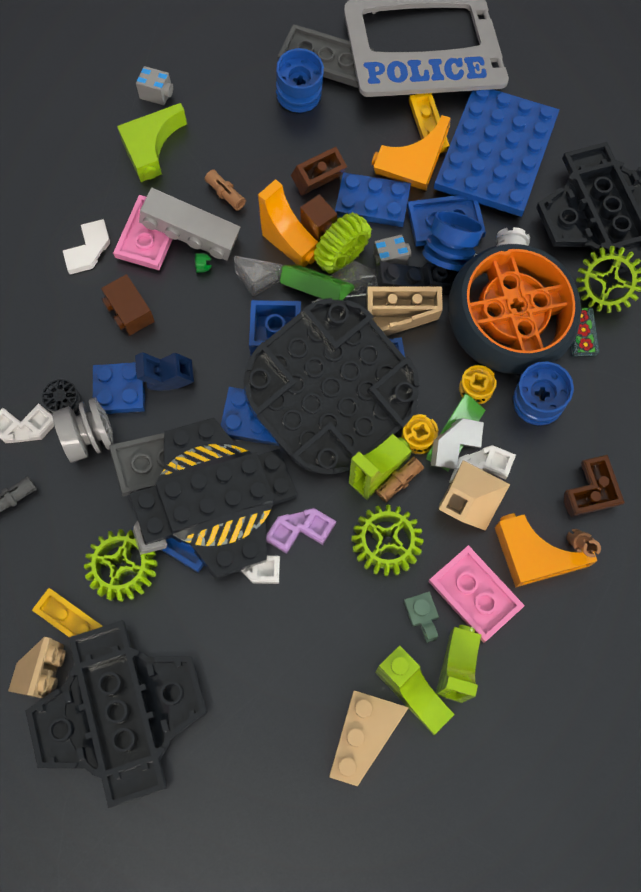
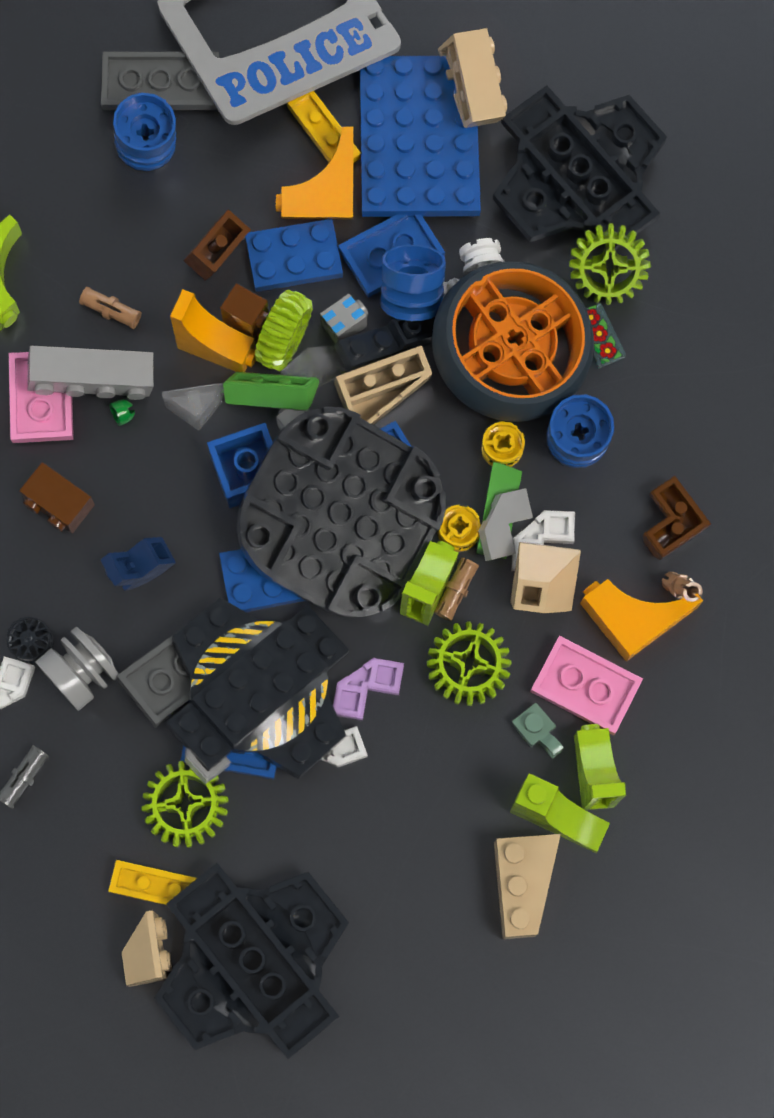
camera: 25 degrees left, 5 degrees up
blue plate [93,362,145,414] -> none
none -> tan wedge [438,28,507,128]

